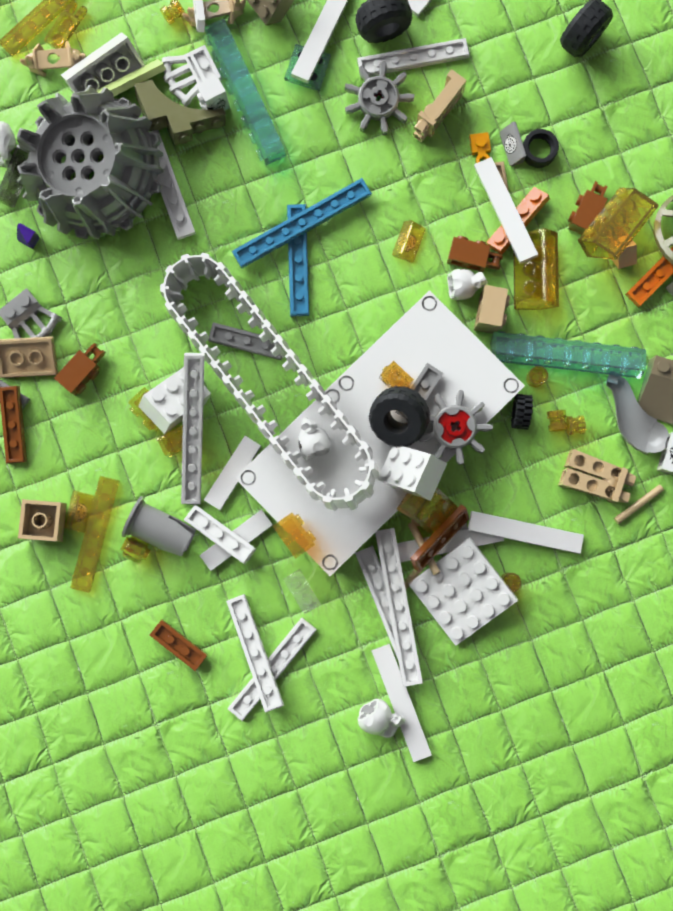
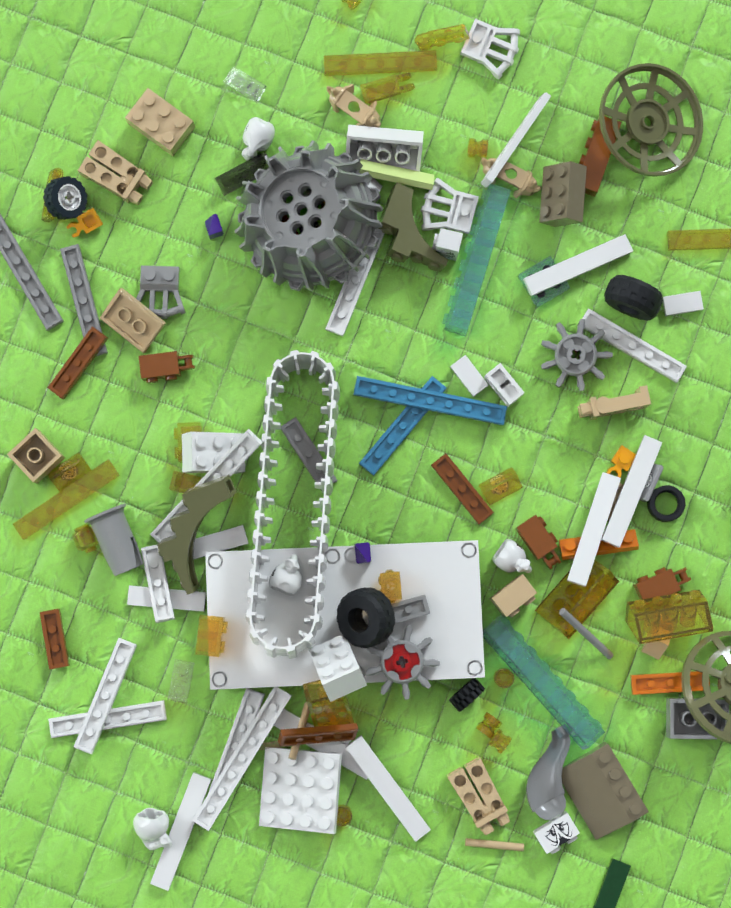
camera: 40 degrees right, 0 degrees up
none -> olive arch [157,474,237,595]
none -> dark purple slope [354,542,371,564]
none -> dark orange tile [431,453,494,525]
none -> white tile [450,355,488,397]
none -> white brick [484,363,524,407]
none -> light grey bar [559,608,613,659]
none -> white tile [601,435,662,548]

